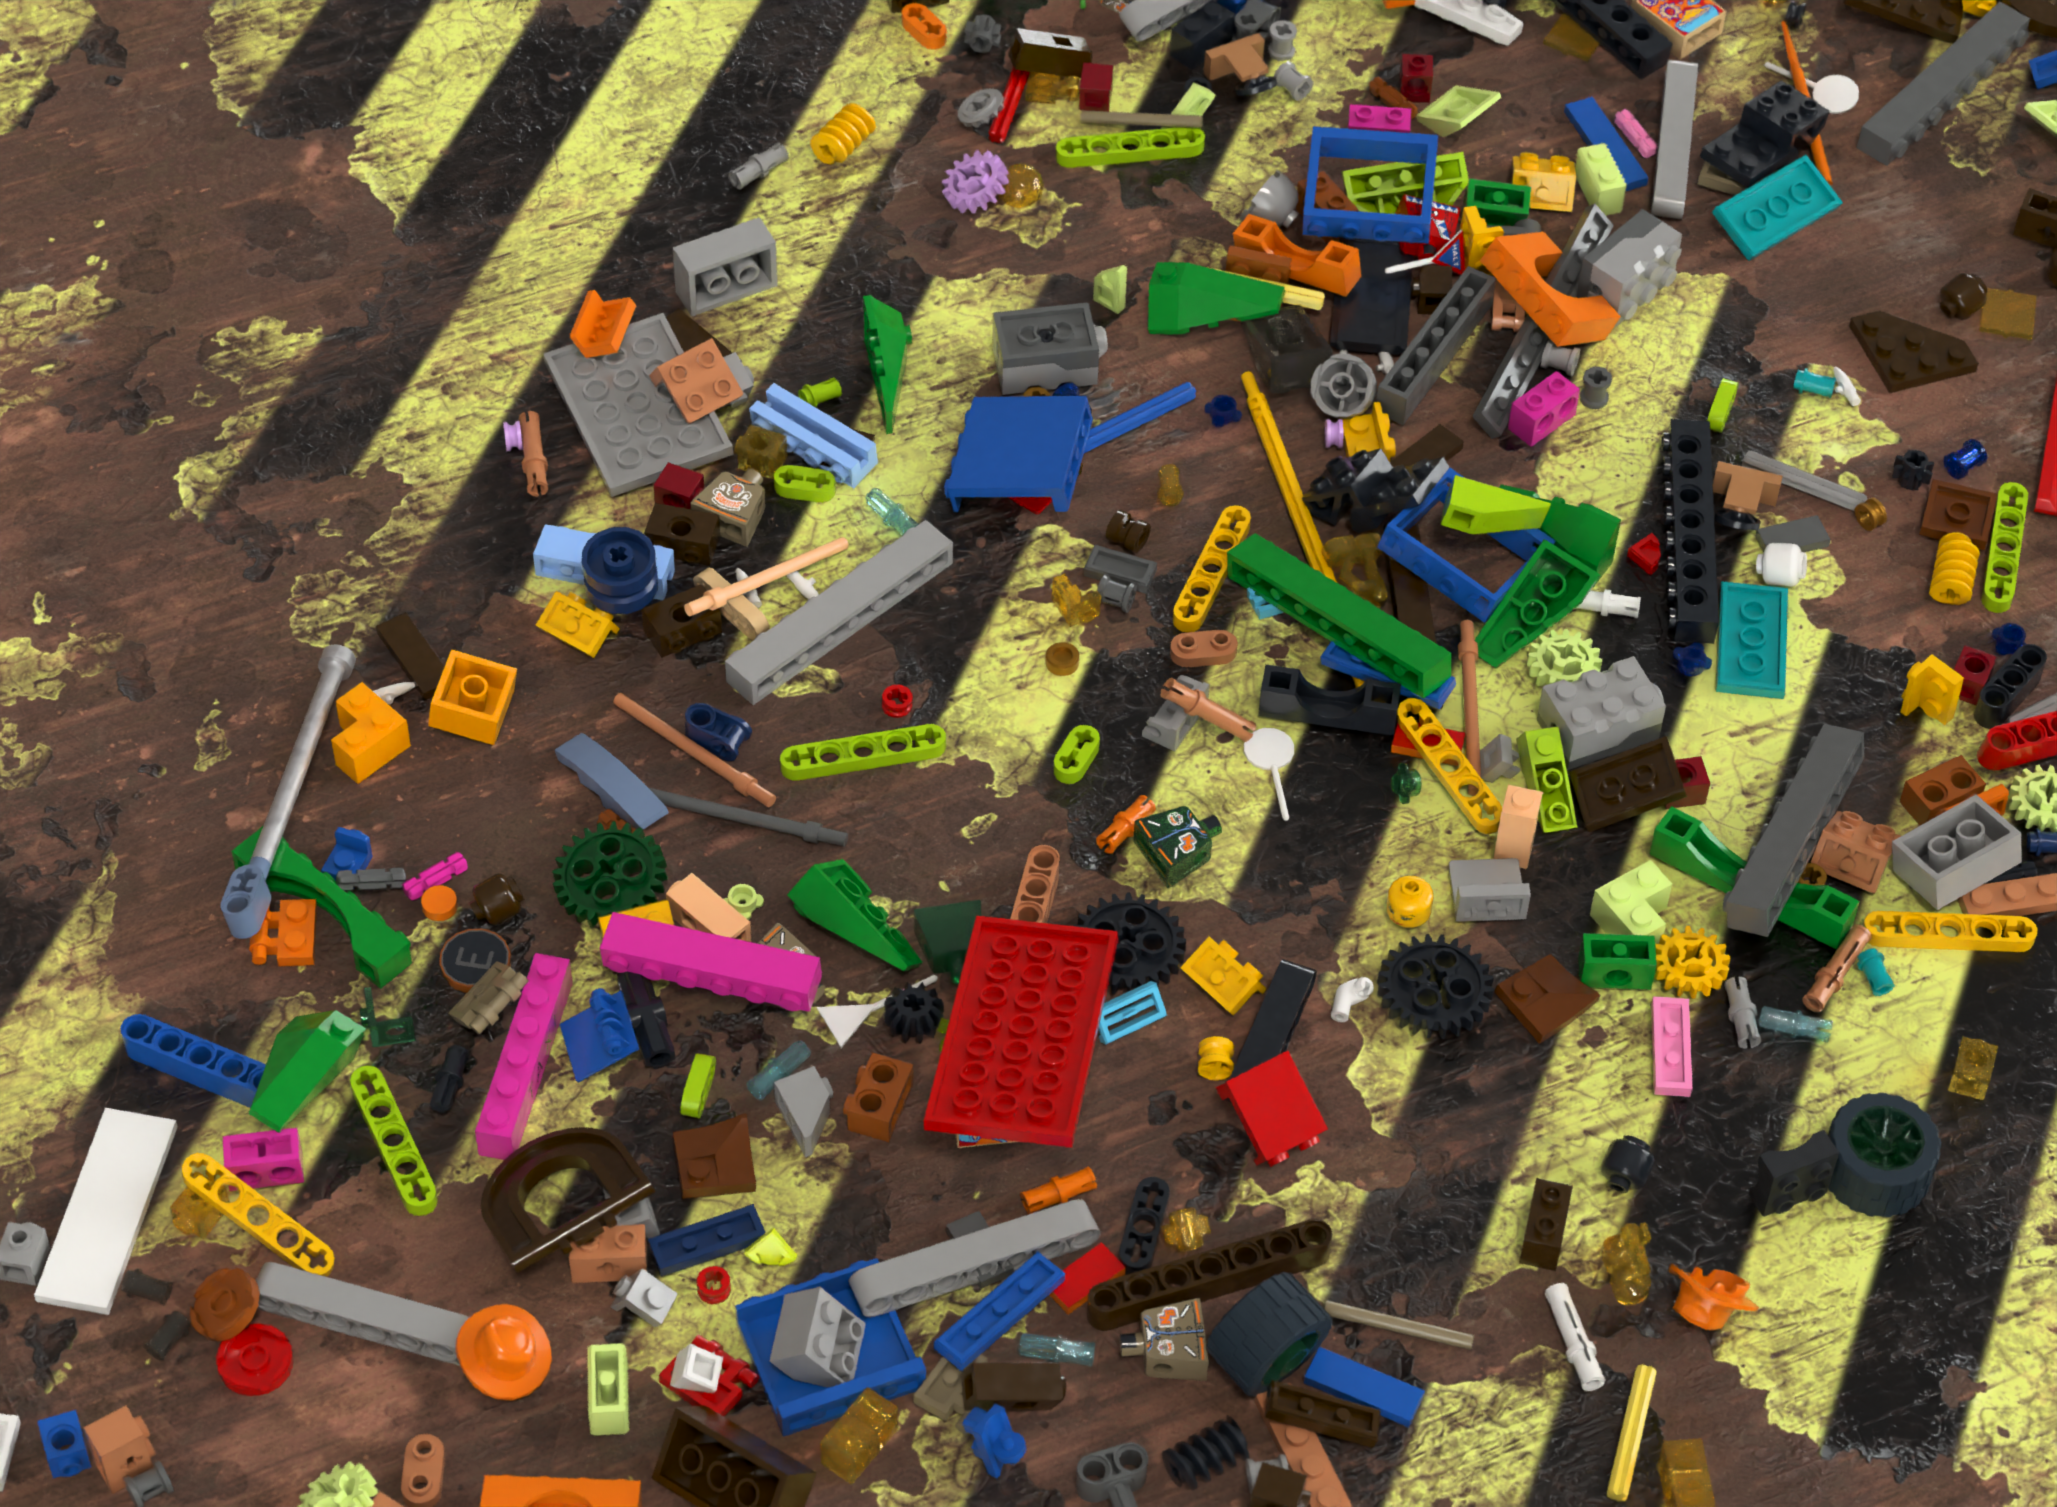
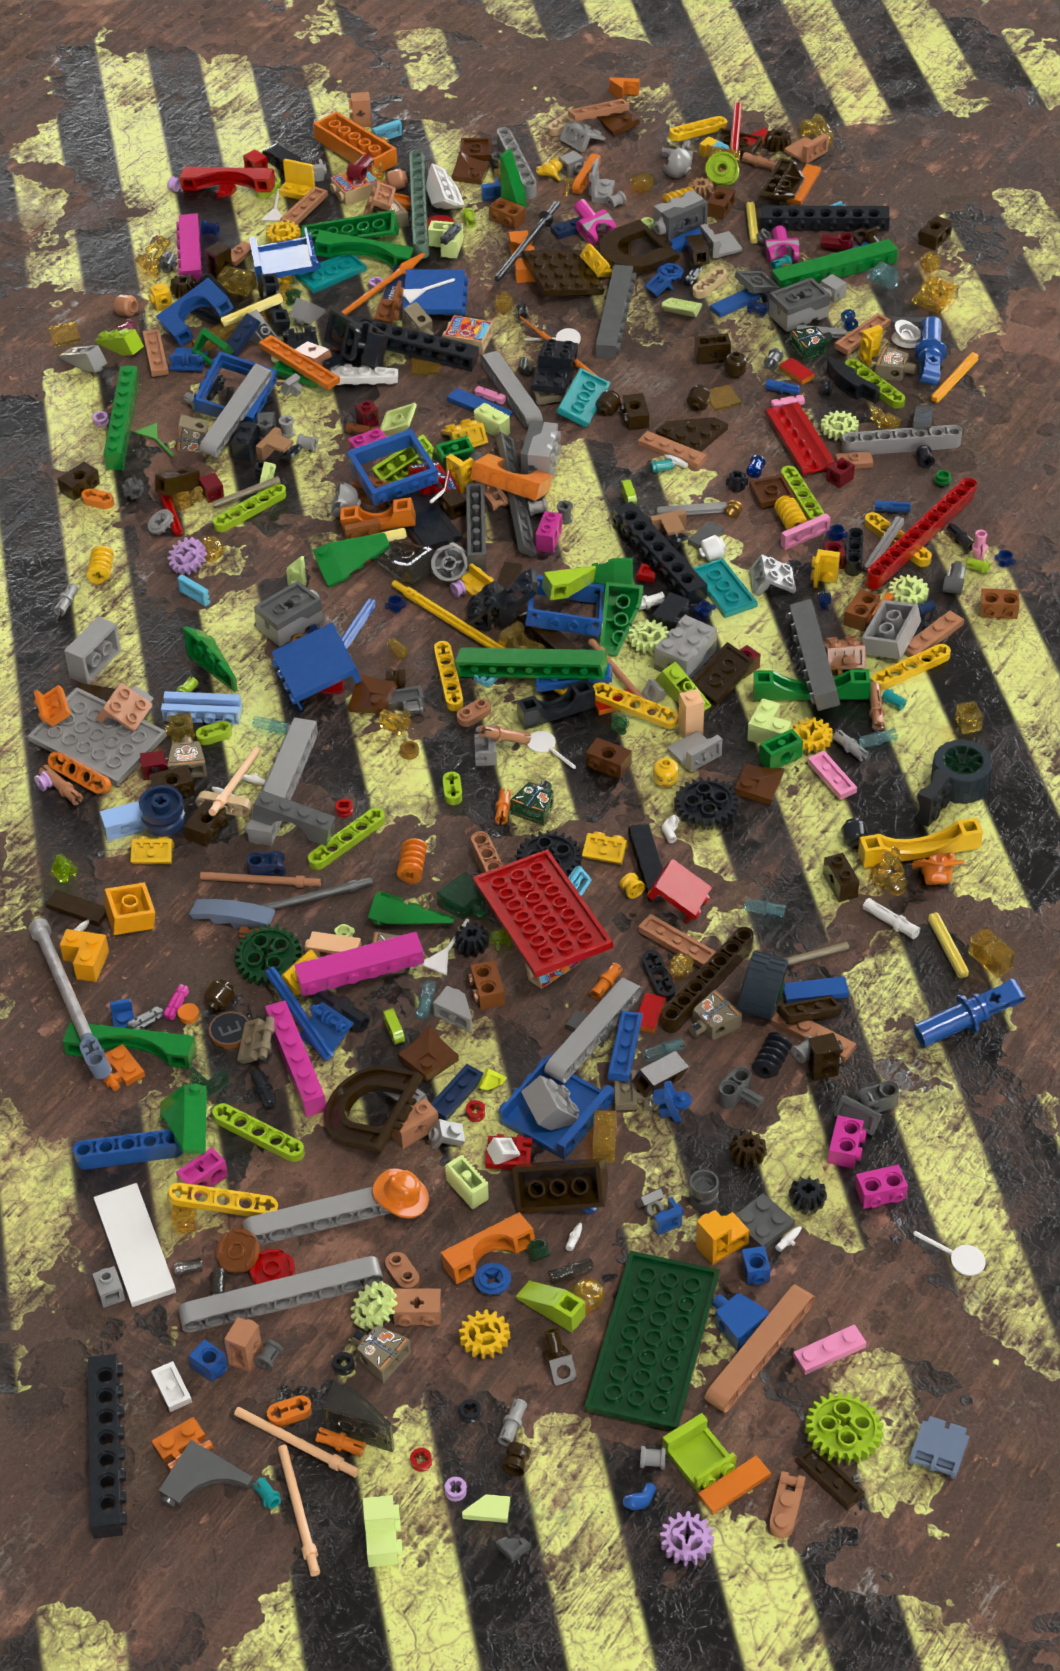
camera: 30 degrees left, 5 degrees down
none -> orange beam [48,752,111,794]
none -> clear neon green tile [51,854,78,883]
none -> medium azure tile [178,575,210,607]
none -> light grey beam [178,1256,384,1333]
none -> dark grey arch [252,790,336,846]
none -> blue axle [265,967,334,1061]
none -> reddish brown plate [348,673,397,714]
none -> orange piece [397,838,427,884]
none -> pearl dark grey arm [518,357,535,376]
none -> reddish brown brick [586,738,632,779]
none -> dark brown head [595,390,621,416]
none -> dark brown brick [620,393,649,430]
none -> nougat plate [638,431,707,469]
none -> nougat plate [638,914,716,968]
none -> black brick [652,592,691,631]
none -> clear light blue axle [744,898,786,918]
none -> light grey bracket [749,554,796,596]
none -> bright pink plate [781,513,830,550]
none -> clear blue plate [818,588,832,610]
none -> yellow arch [858,817,983,868]

